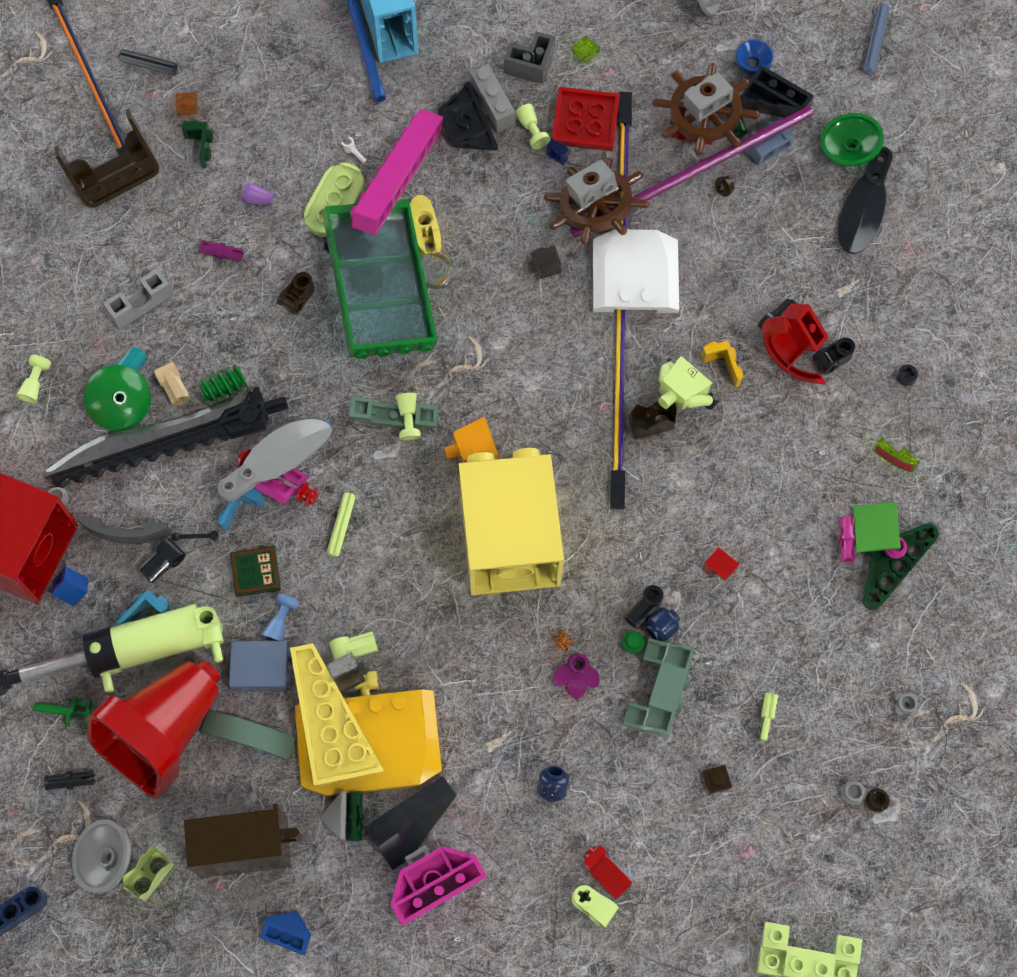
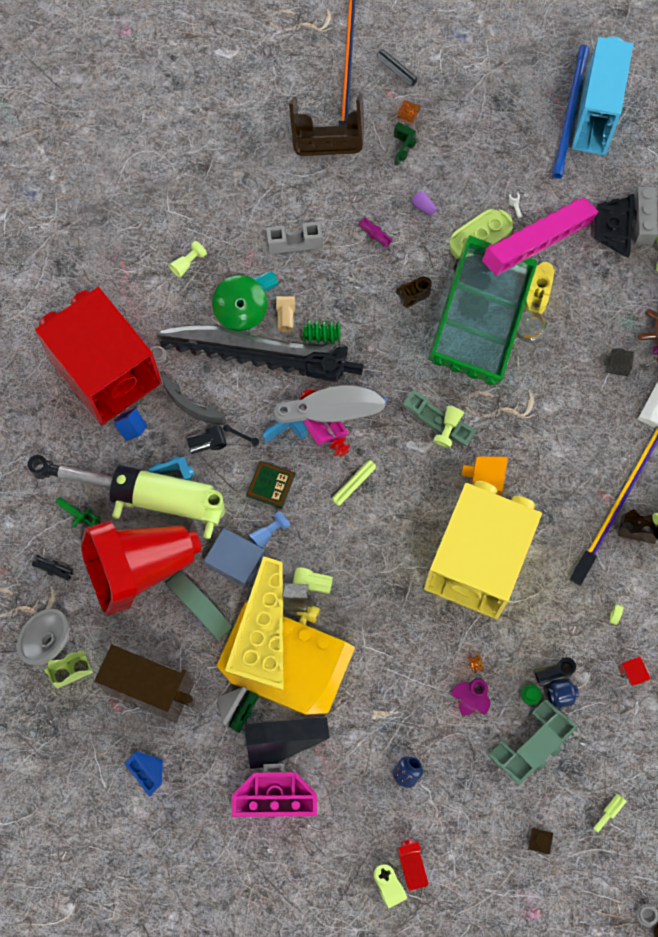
camera: 30 degrees right, 0 degrees up
none -> yellowish green tile [609,604,624,625]

